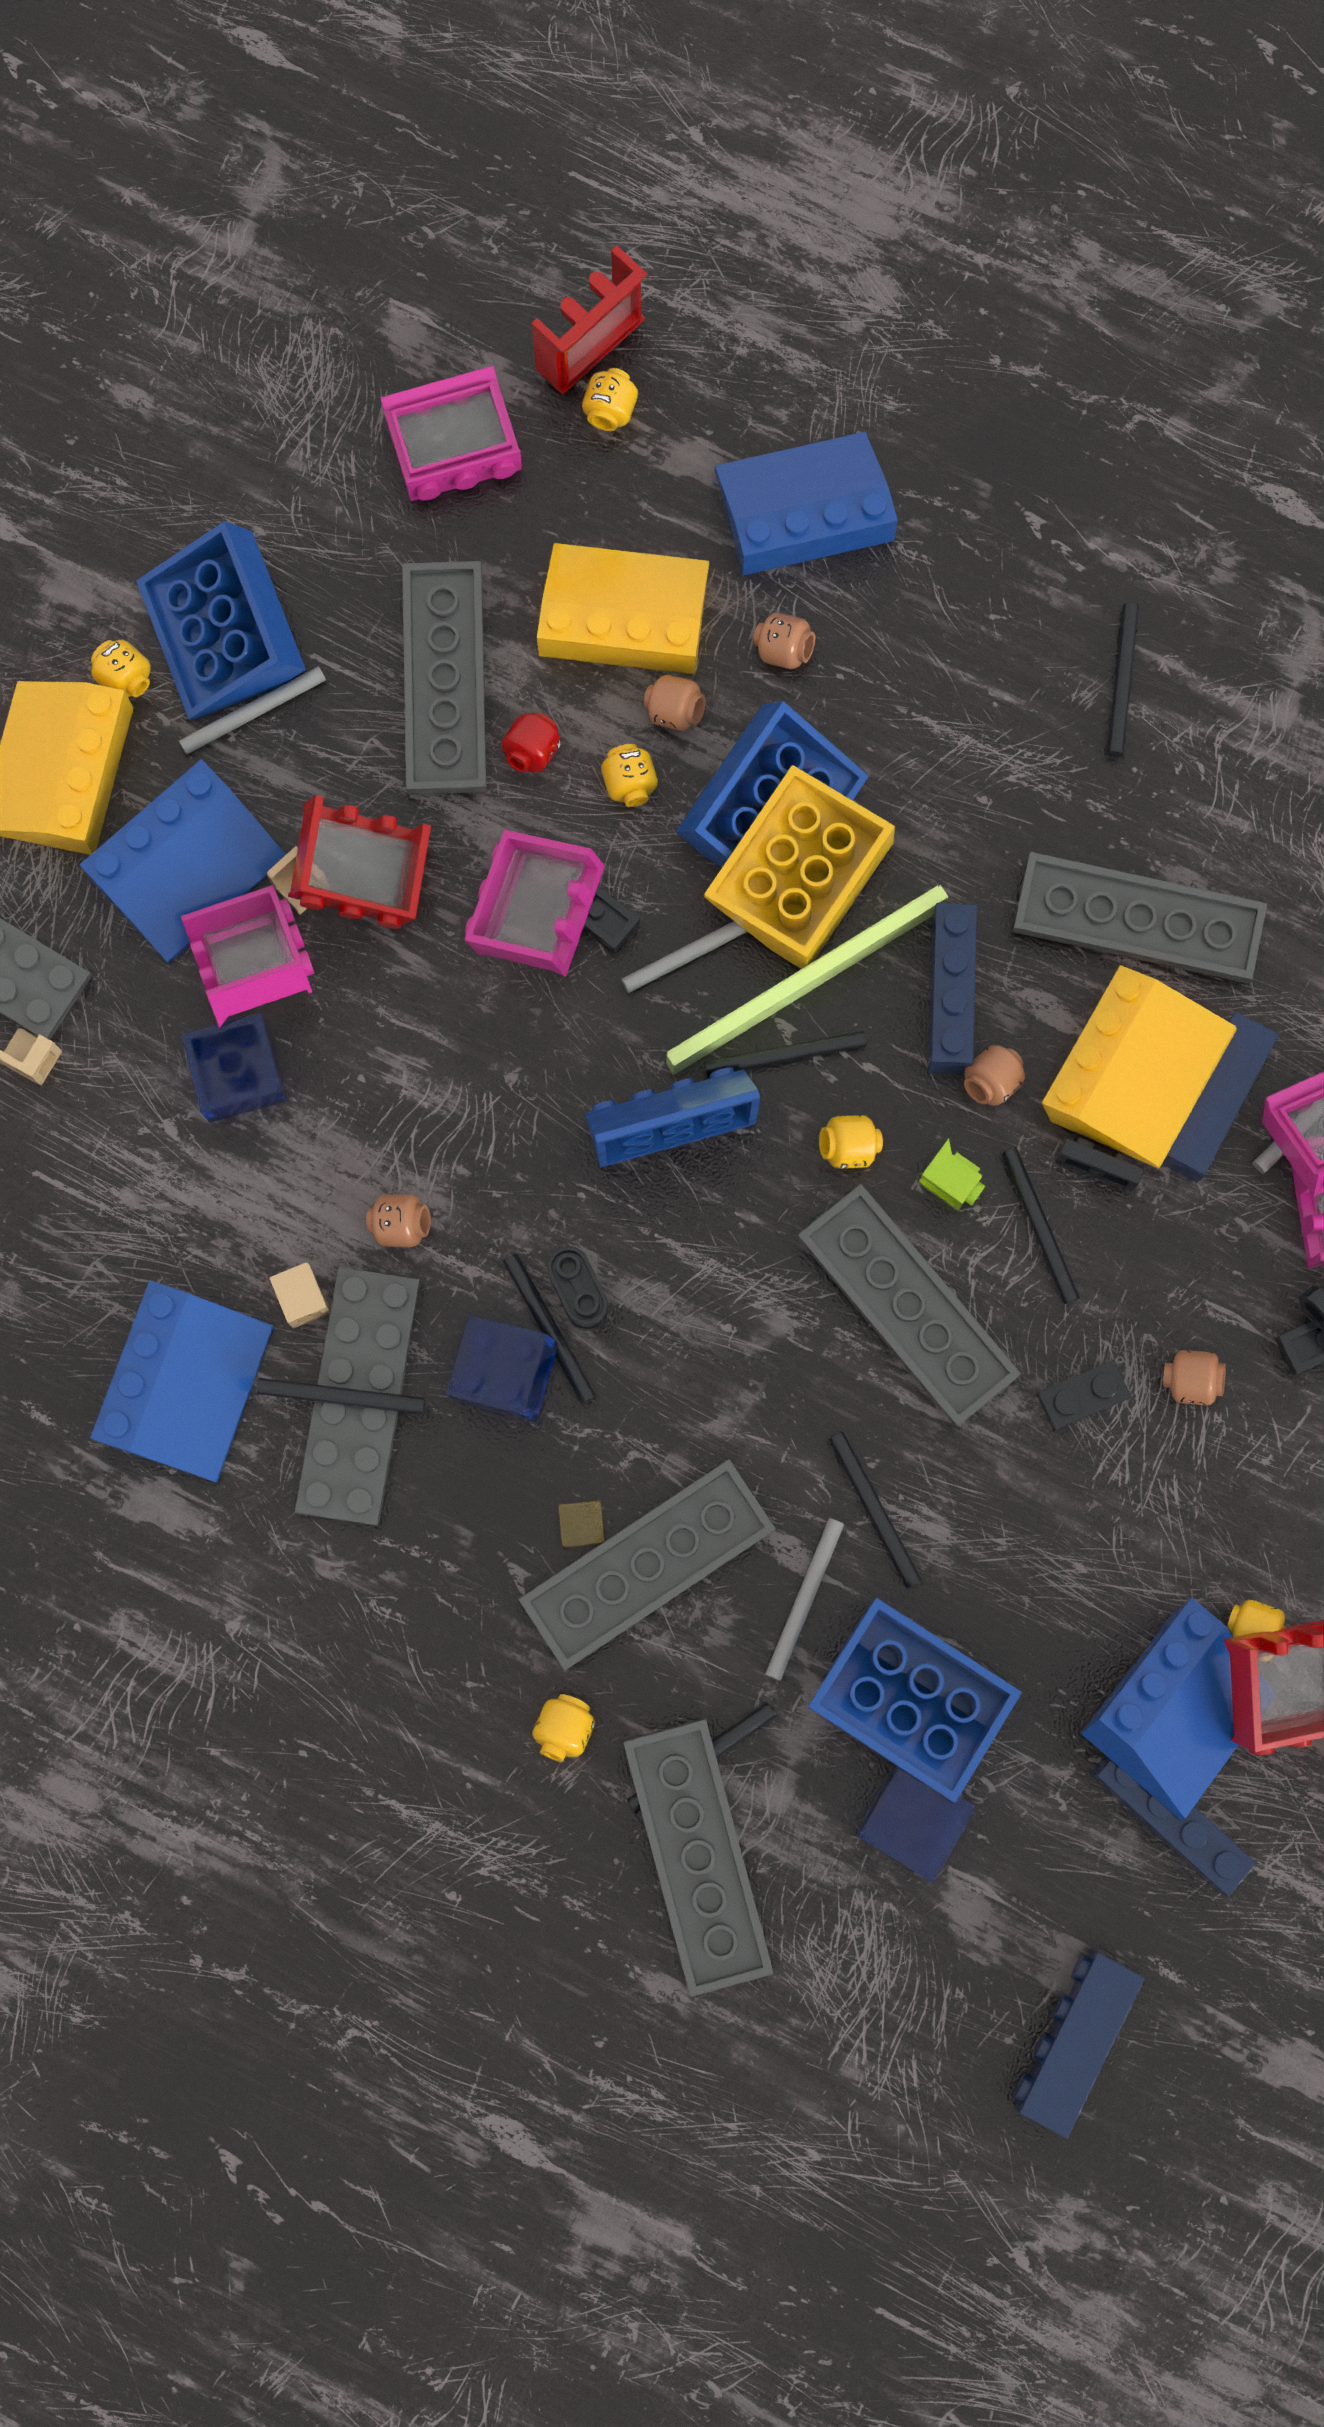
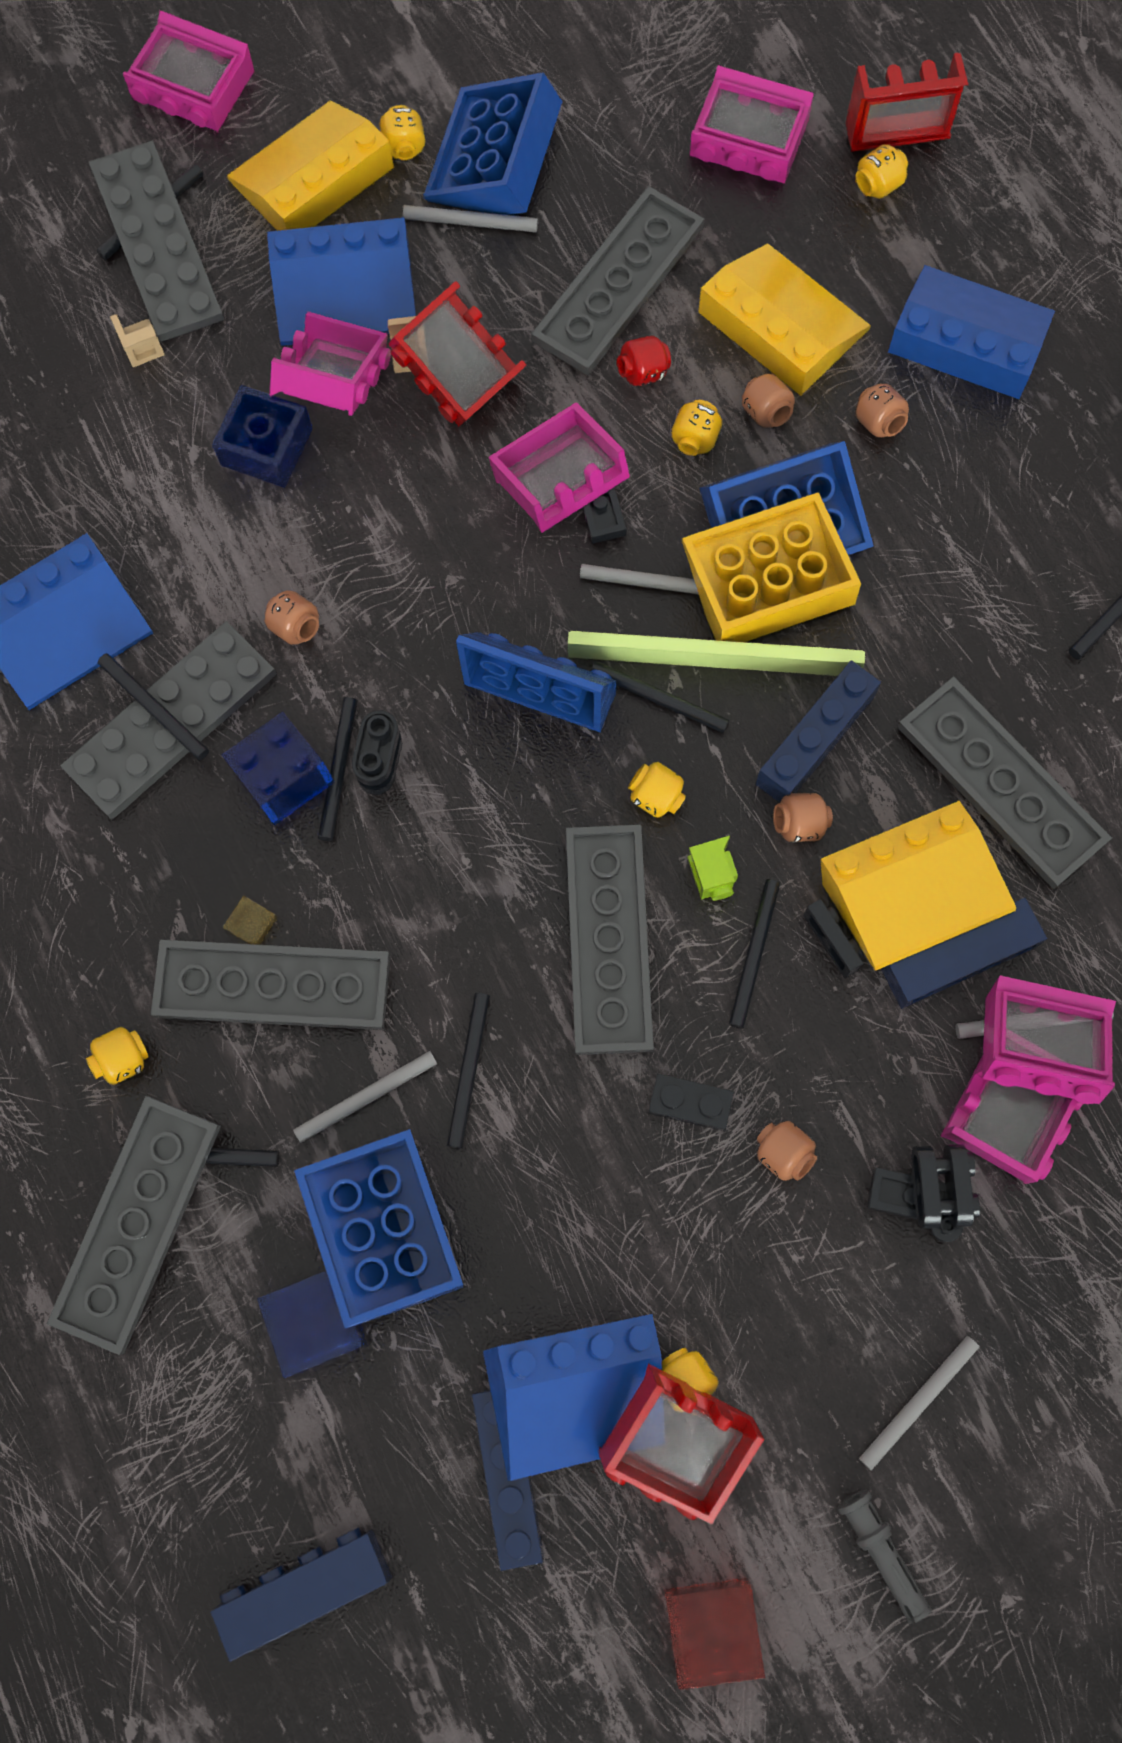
camera: 40 degrees right, 5 degrees down
tan panel [269,1263,331,1329] -> none

